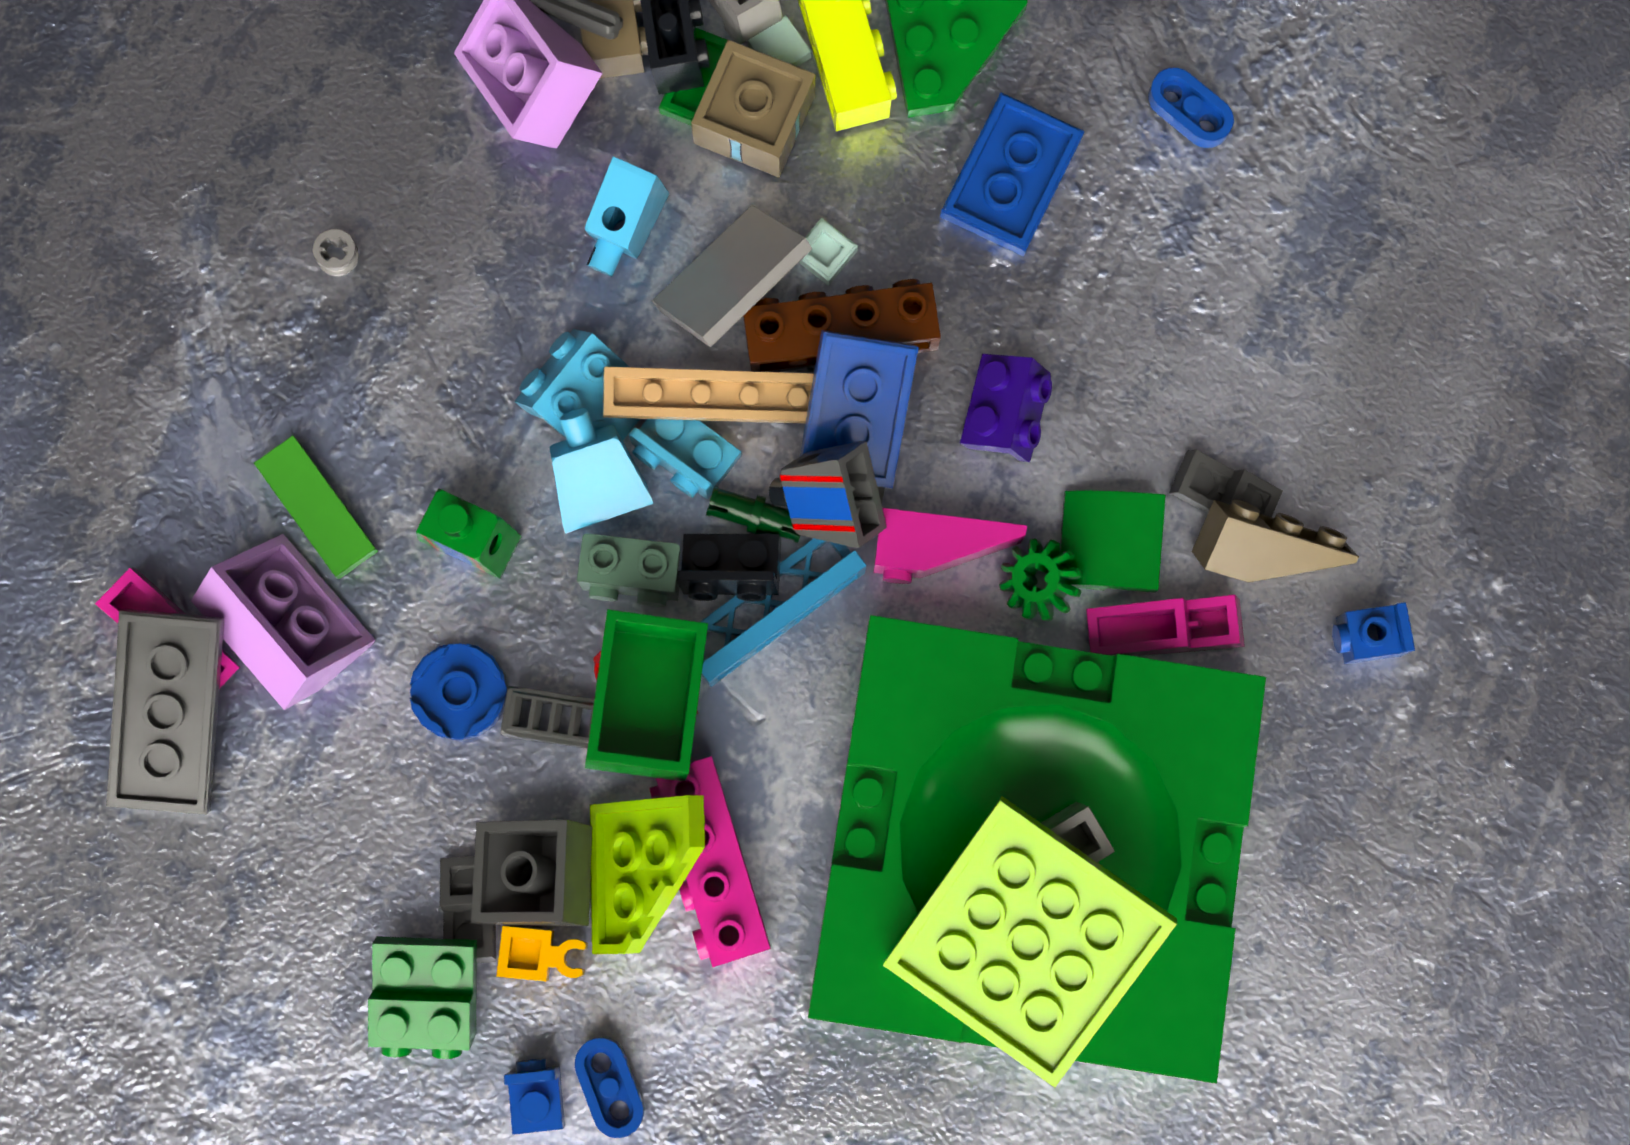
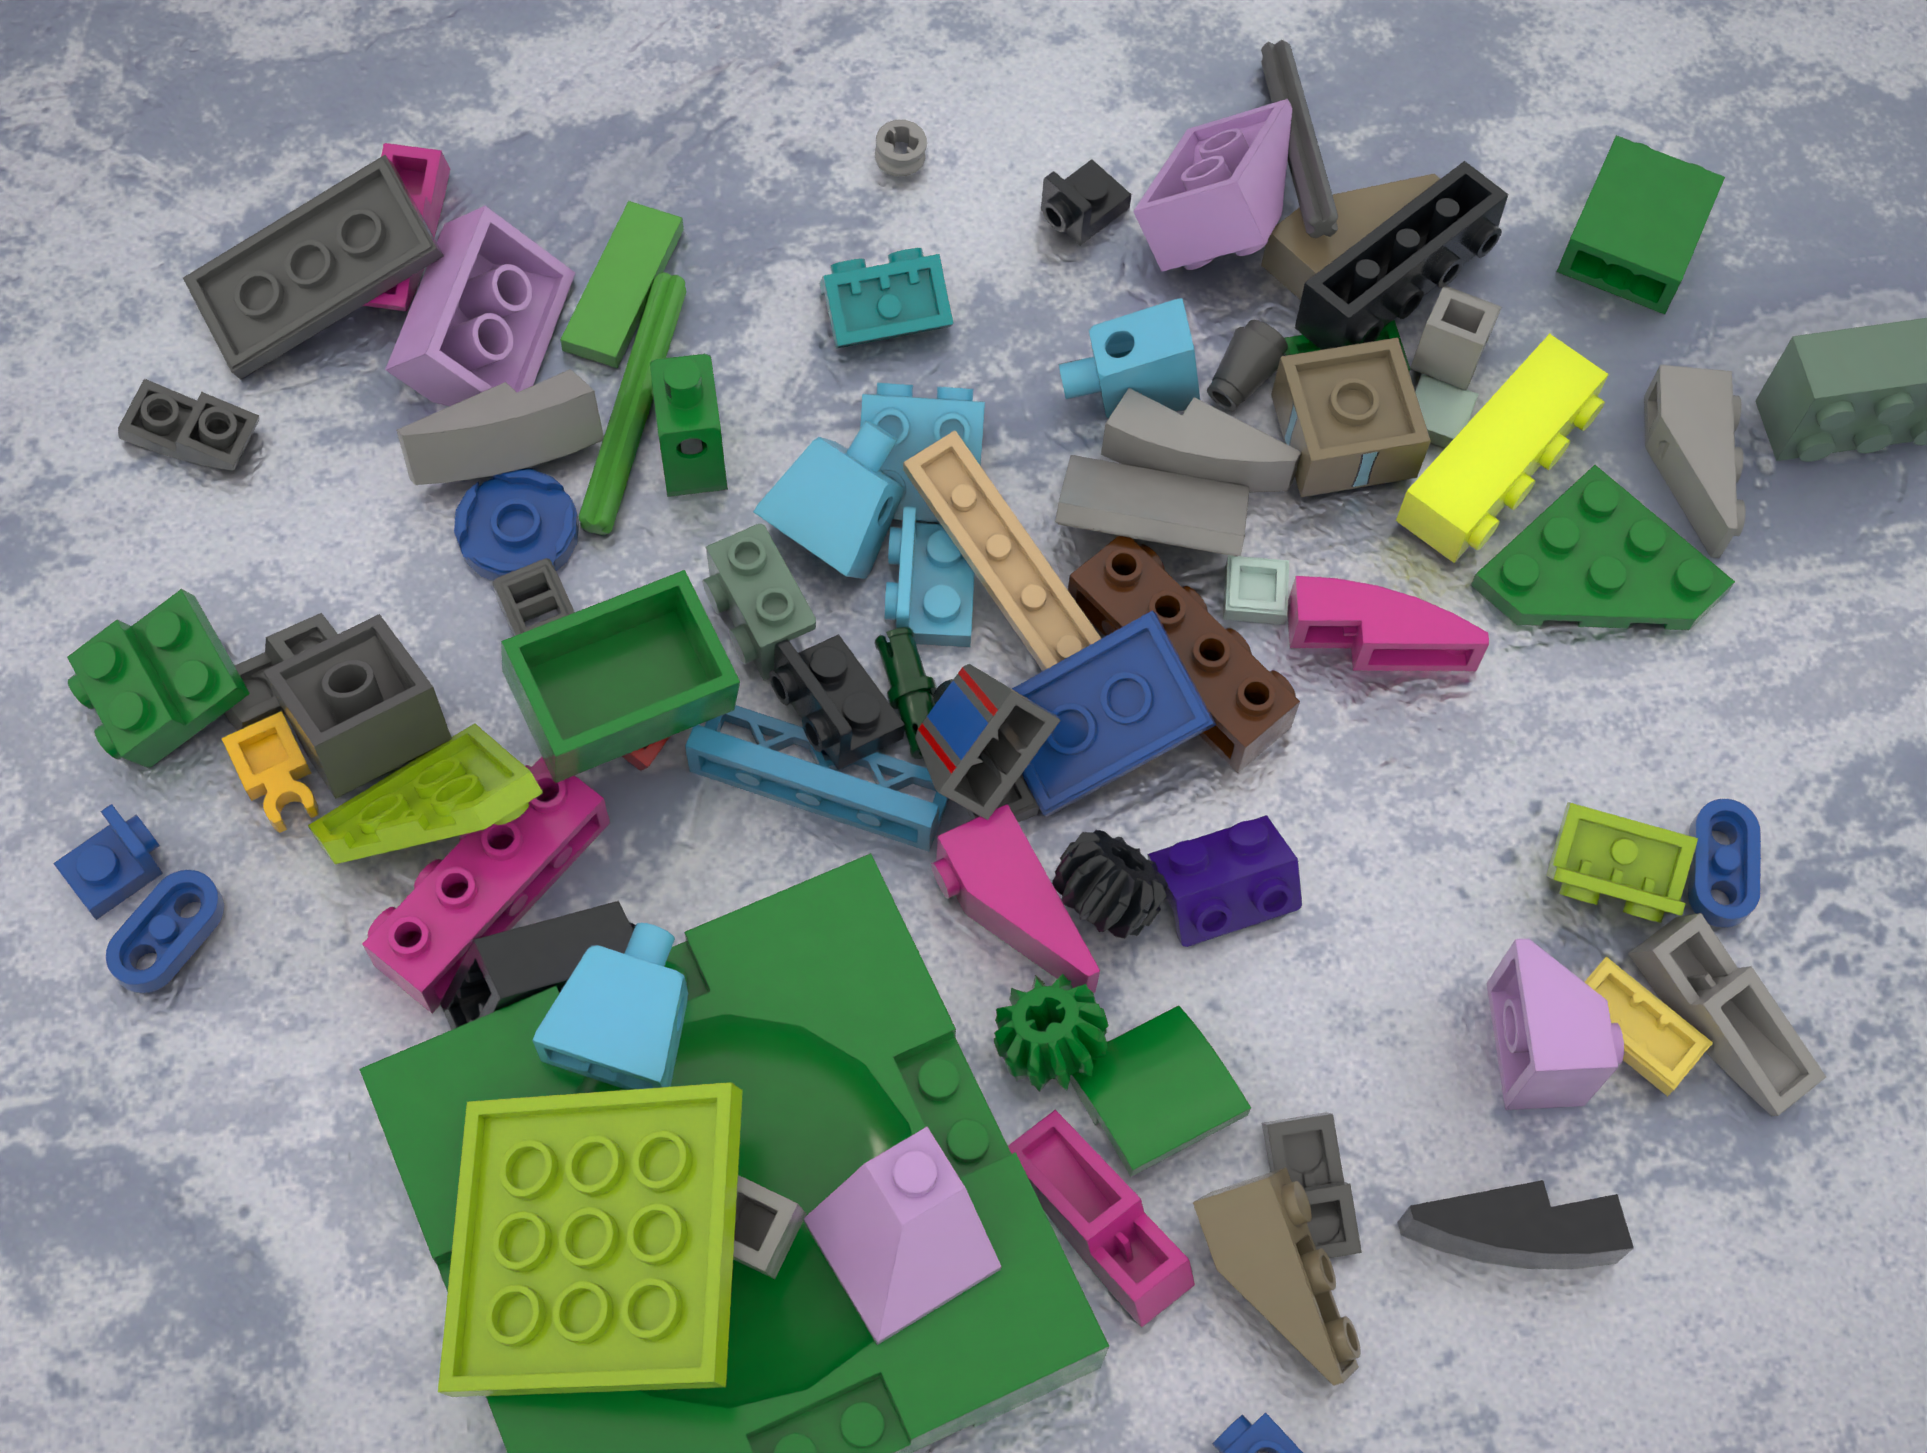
camera: 55 degrees right, 15 degrees down
blue tile [940,92,1085,257] -> none
none -> dark grey slope [118,379,259,471]
none -> light grey slope [396,369,604,485]
none -> black slope [440,901,636,1030]
none -> medium azure torso [532,923,688,1090]
none -> bright green axle [578,272,687,535]
none -> lavender slope [804,1127,1001,1345]
none -> teal bracket [819,248,954,349]
none -> black bracket [1041,159,1132,246]
none -> black gear [1052,830,1168,939]
none -> light grey slope [1101,388,1301,492]
none -> dark grey cone [1207,320,1288,411]
none -> dark pink slope [1287,576,1489,671]
none -> black slope [1397,1180,1634,1269]
none -> lavender slope [1486,939,1624,1110]
none -> lime bracket [1546,802,1698,923]
none -> light yellow plate [1585,957,1713,1097]
none -> light grey slope [1628,913,1826,1116]

